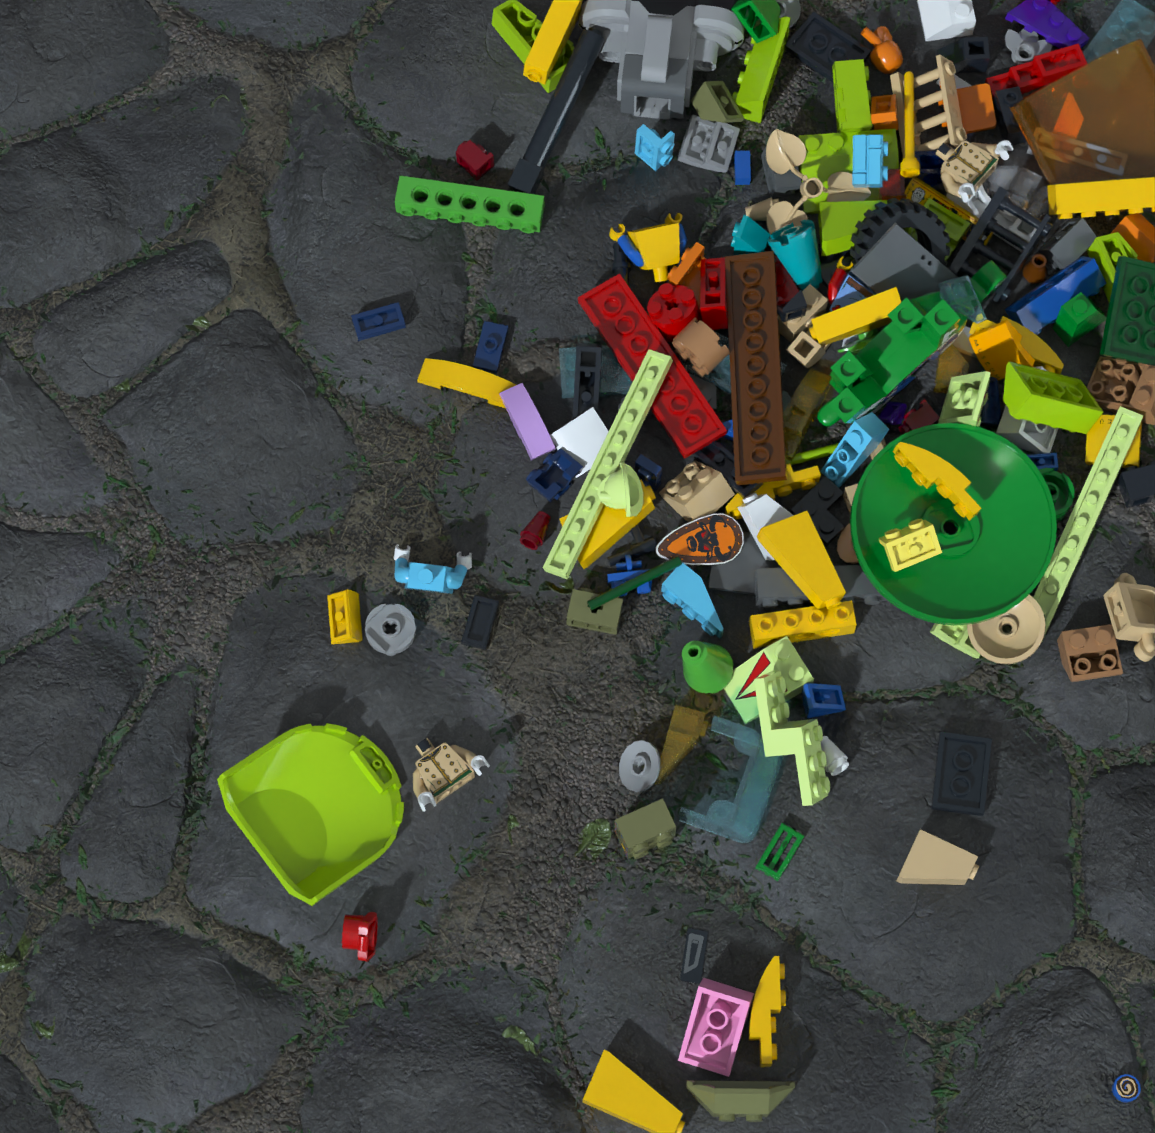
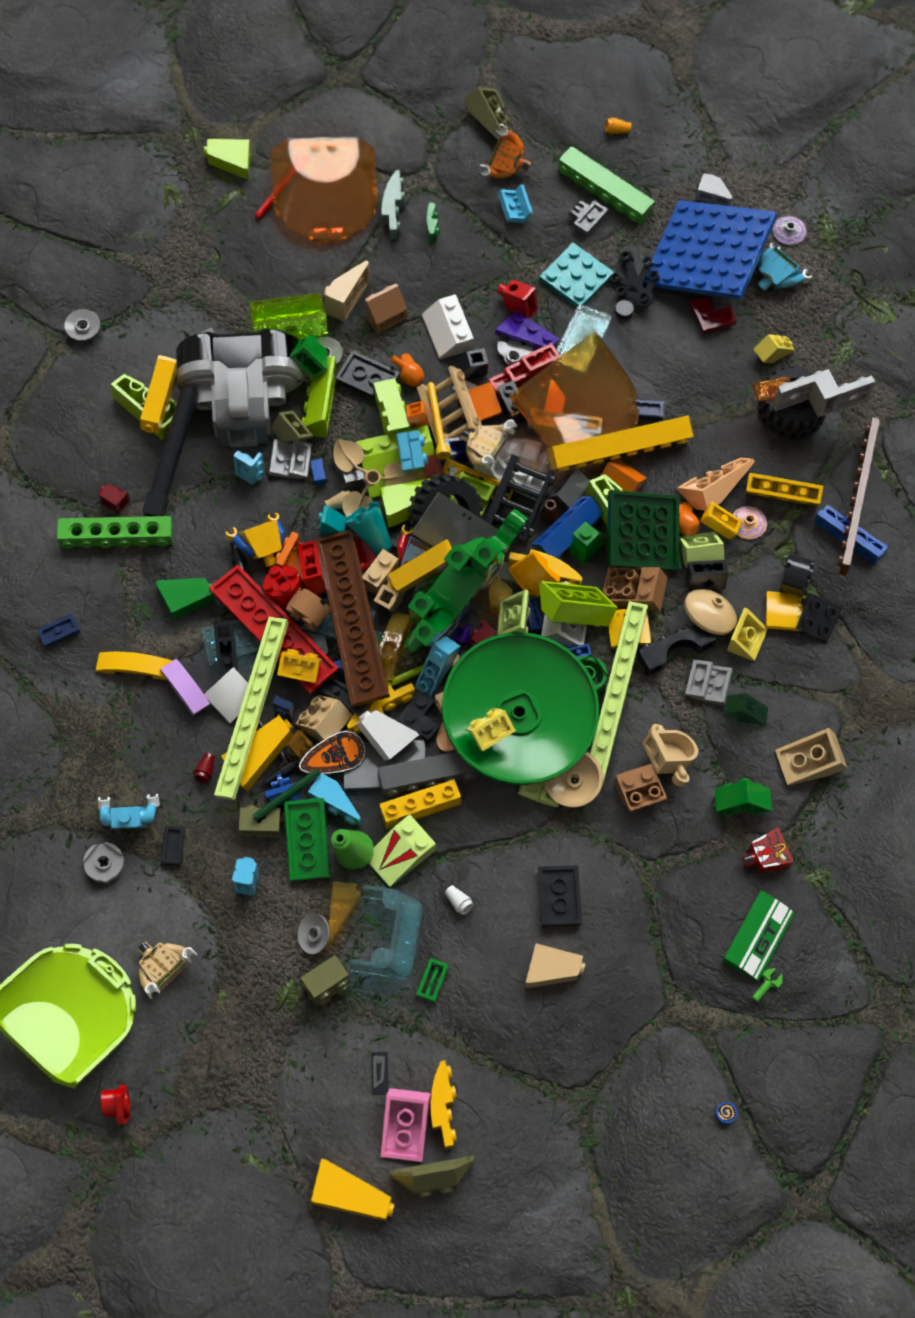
camera: 15 degrees left, 5 degrees down
yellow slope [327,589,363,645] -> none
dark blue plate [473,321,508,374] -> none
dark blue cylinder [526,448,583,502] -> none
yellowish green helmet [597,462,643,517] -> none
yellowish green bracket [754,671,830,806] -> none
yellow slope [757,511,846,609] -> none
black slope [777,290,807,322] -> none
blue slope [801,683,846,718] -> none
yellow slope [893,442,981,521] -> none
clear light blue wing [938,275,987,324] -> none
none -> green slope [156,578,215,620]
none -> medium azure brick [232,857,259,896]
none -> yellow bracket [277,649,322,683]
none -> green tile [284,798,330,882]
none -> pearl gold slope [285,730,314,763]

